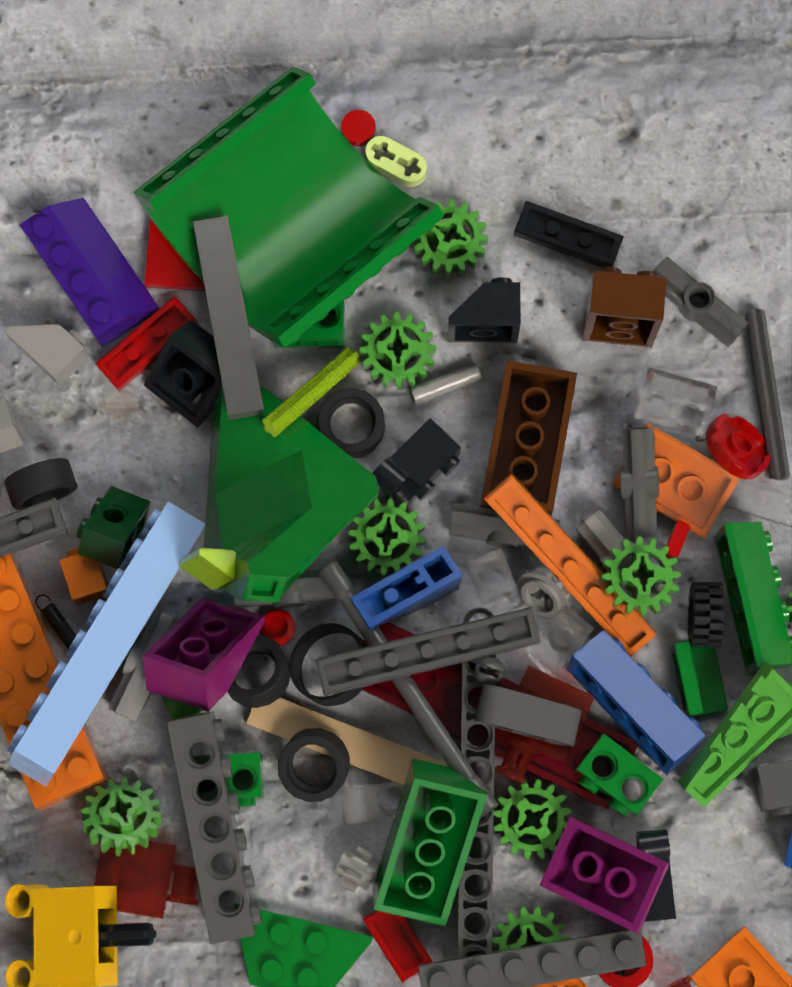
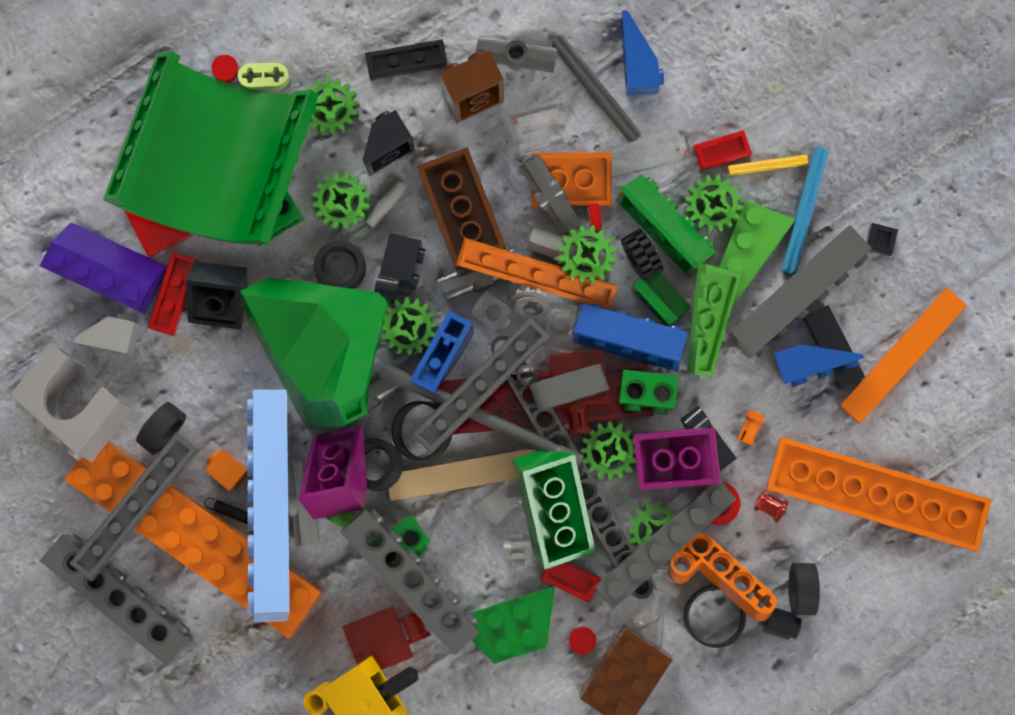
camera: 35 degrees left, 5 degrees up
dark green brick [76,486,151,569] -> none
bright green gear [81,777,162,856] -> none
lime slope [179,548,236,590] -> none
dark grey tile [193,216,264,420] -> none
red tile [260,609,296,647] -> none
lime axle [262,347,360,437] -> none
black tyre [278,728,350,802] -> none
red tile [705,414,770,480] -> none
none -> orange pin [737,410,765,446]

